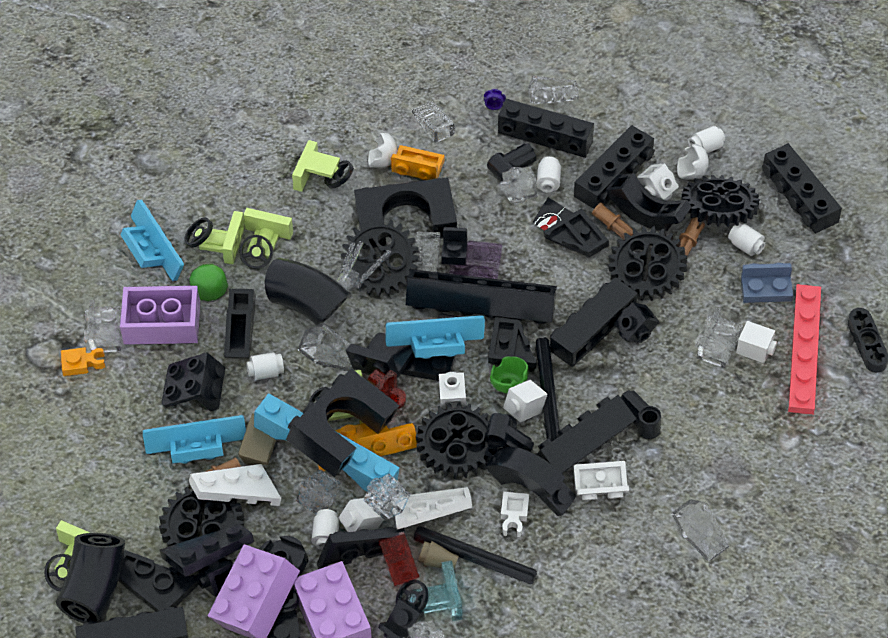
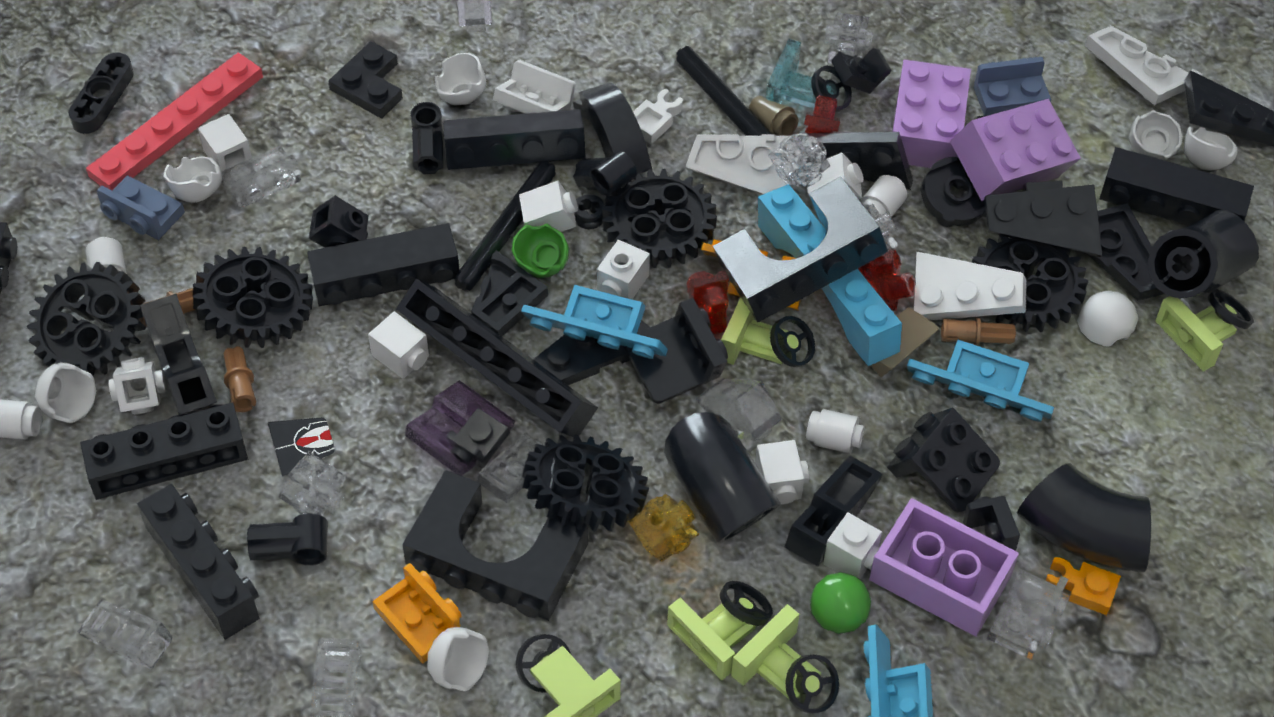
camera: 150 degrees left, 0 degrees up
clear plant [336,241,391,292] -> none
dark purple plate [484,89,506,110] -> none
white brick [536,157,561,193] -> none
black wing [543,208,609,257] -> none
none -> white hair [163,156,222,203]
none -> black plate [328,41,403,119]
none -> white brick [368,311,429,379]
none -> white hair [435,53,486,105]
none -> clear yellow brick [628,493,699,562]
none -> white brick [755,440,809,504]
none -> white brick [823,512,882,579]
none -> clear red hips [858,249,916,311]
none -> black bracket [963,495,1020,551]
none -> black brick [1017,463,1151,573]
none -> white hair [1077,291,1139,347]

